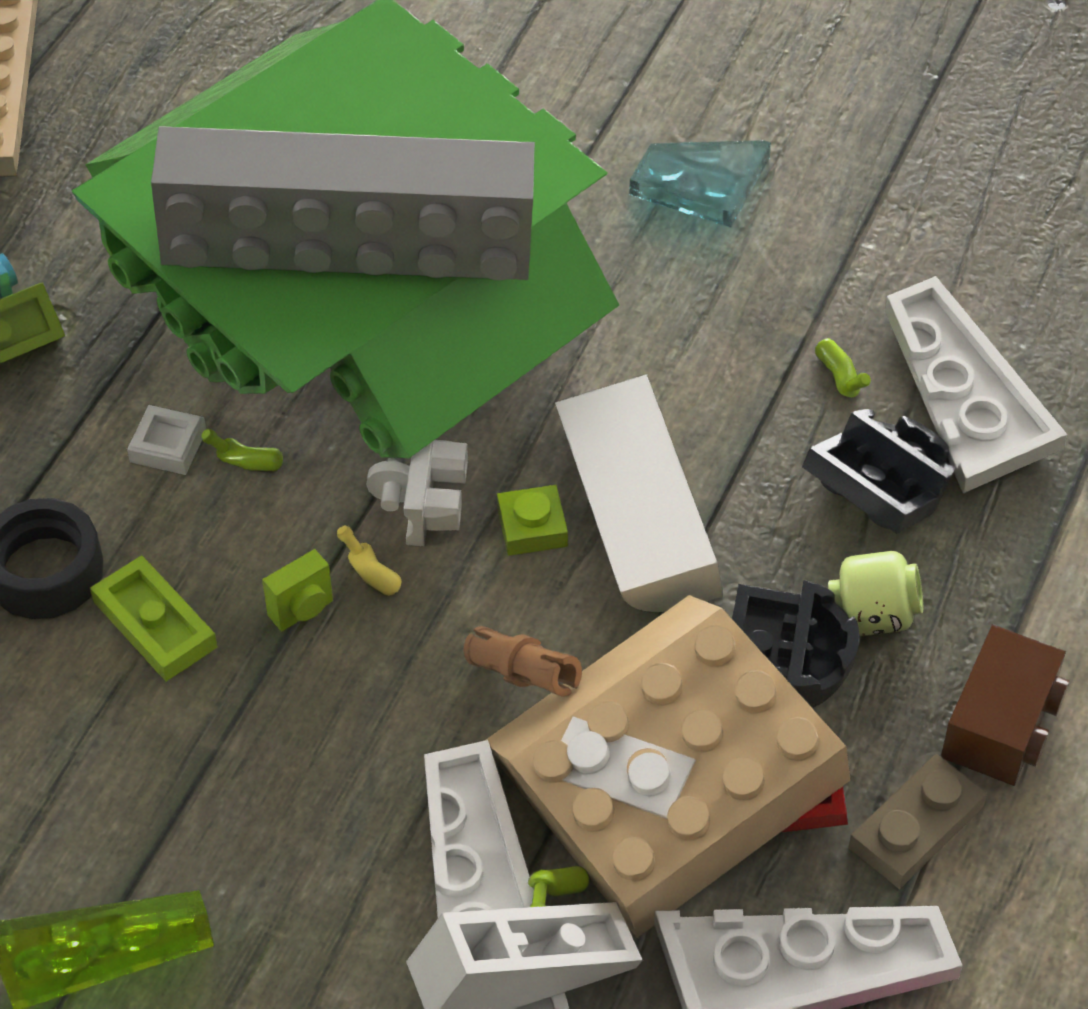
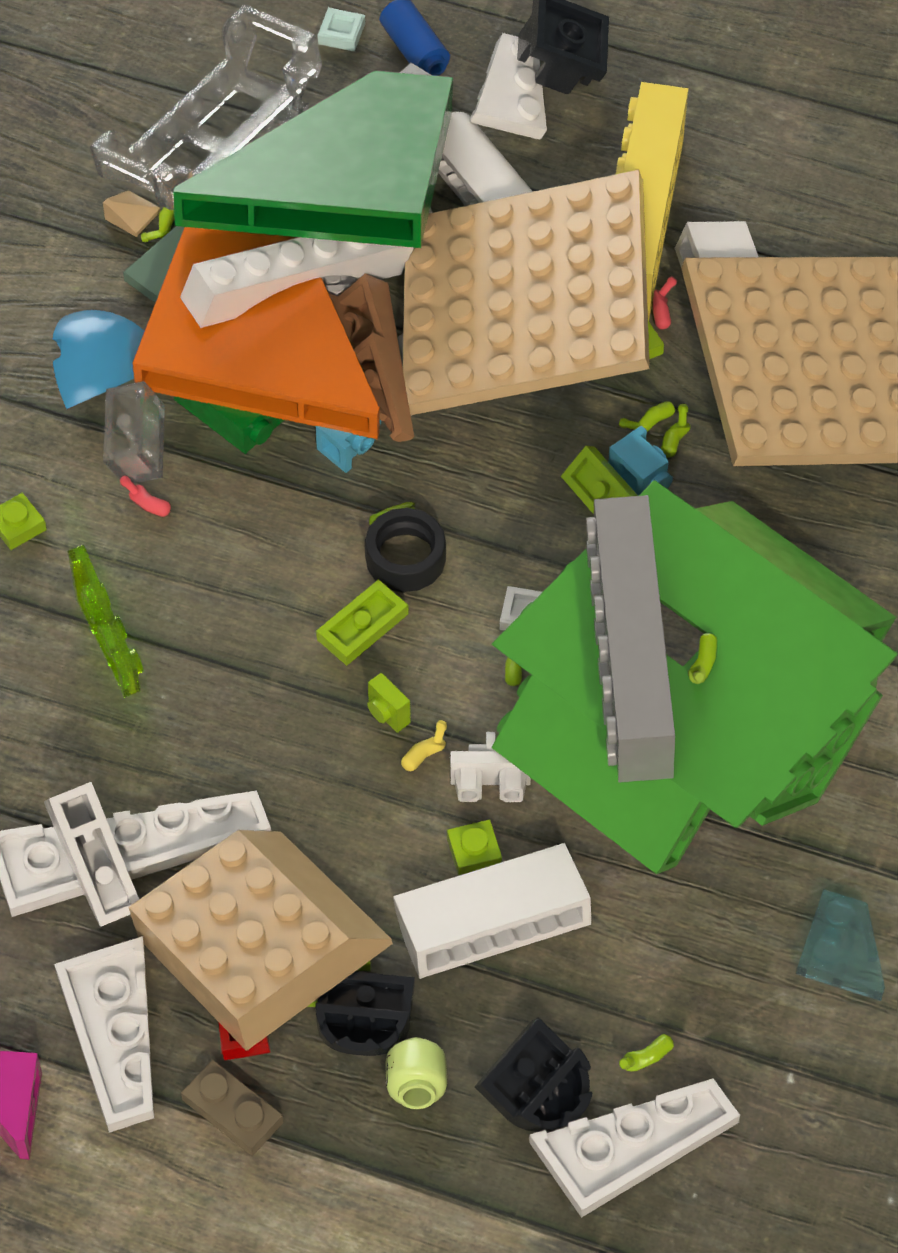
camera: 85 degrees right, 5 degrees up
medium nougat pin [464,626,582,697] -> none
lime piece [528,866,589,907] -> none
white plate [561,717,696,819] -> none
reddish brown brick [941,624,1070,786] -> none

